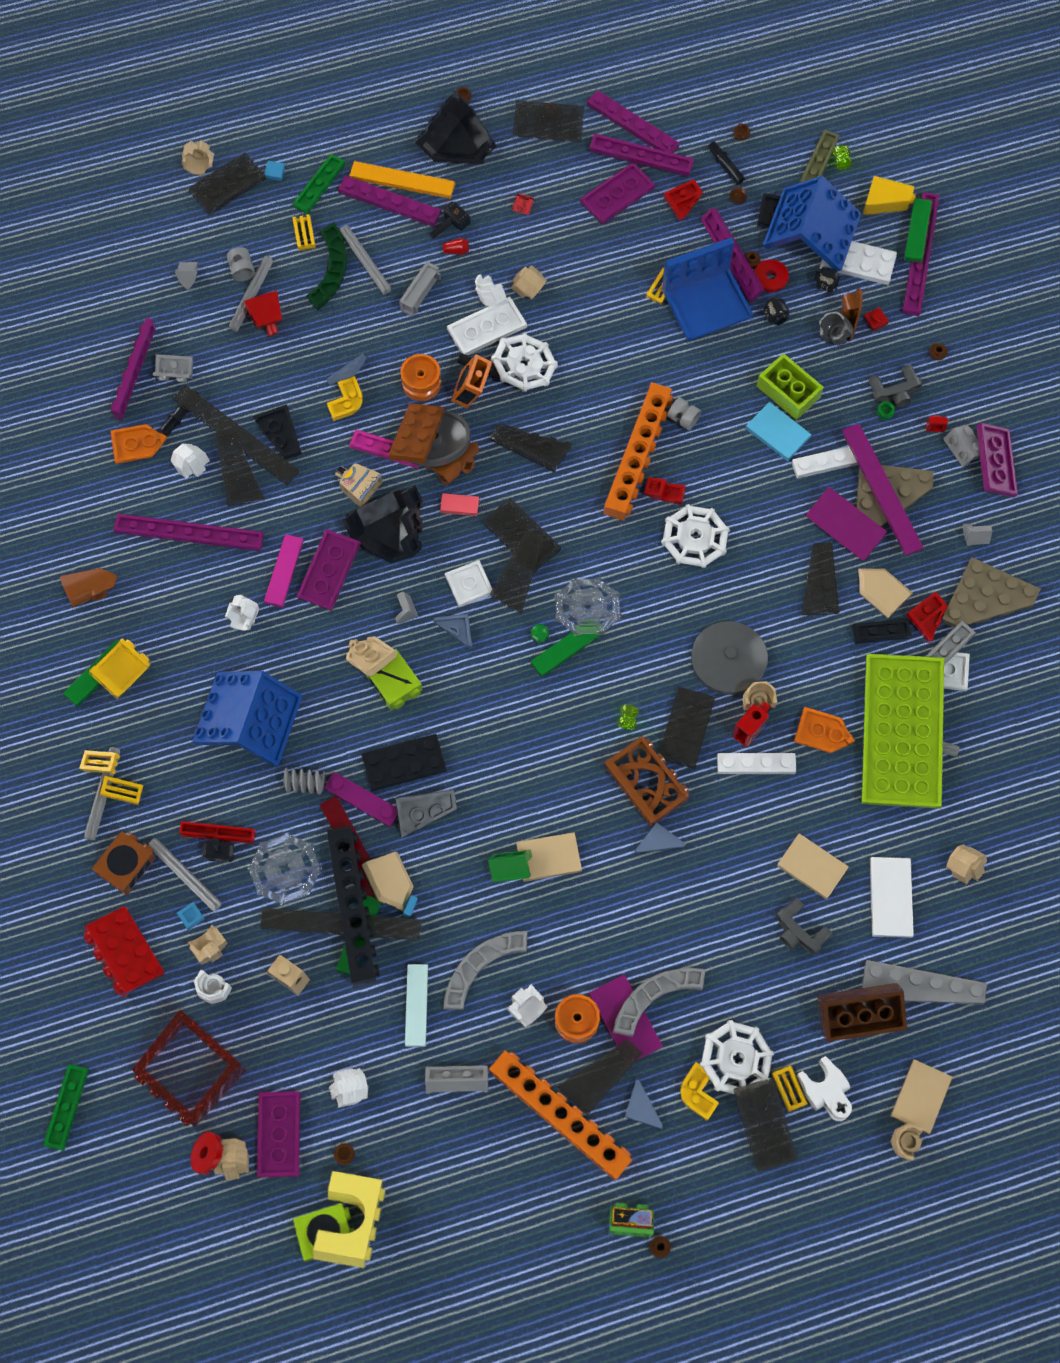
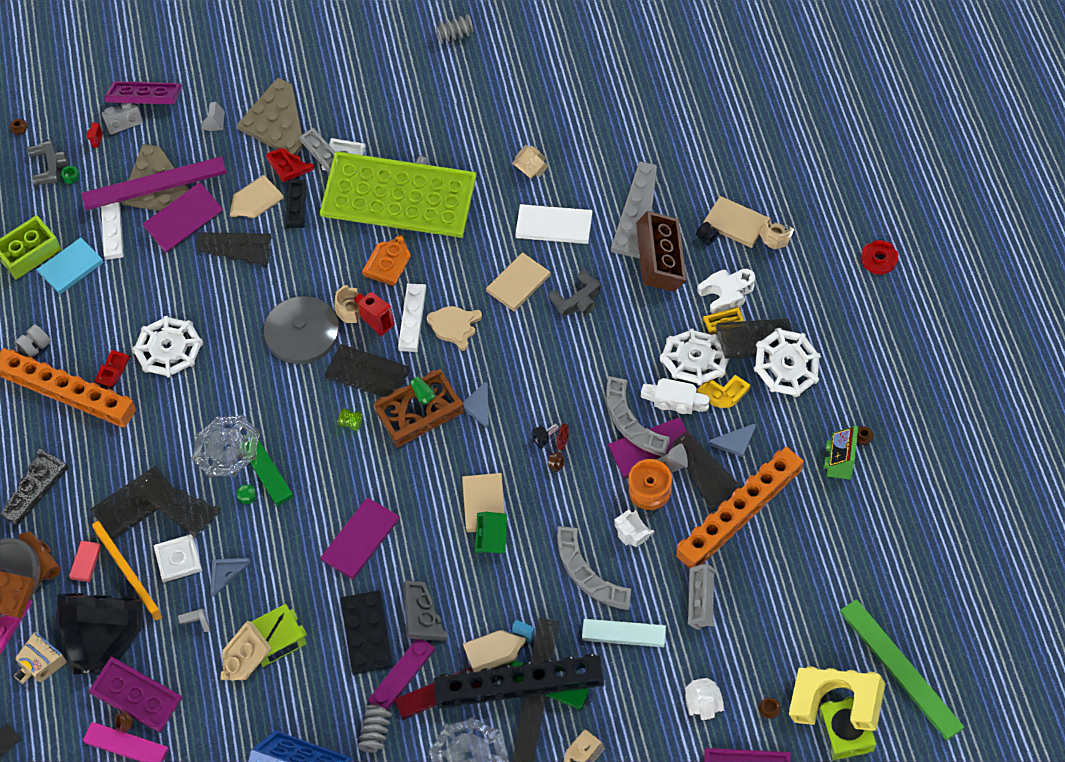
camera: 80 degrees left, 10 degrees down
none -> light orange tile [92,521,162,621]
none -> reddish brown plate [114,711,132,732]
none -> magenta tile [320,497,400,580]
none -> green cone [409,376,436,406]
none -> tan tile [427,306,482,351]
none -> black piece [532,424,559,449]
none -> reddish brown plate [548,452,565,472]
none -> clear red tile [557,423,569,451]
none -> white hinge [641,378,710,414]
none -> light grey tile [656,443,688,473]
none -> black wheel [696,222,719,245]
none -> white plate [754,328,821,397]
none -> bright green tile [840,599,964,741]
none -> red tile [861,240,899,275]

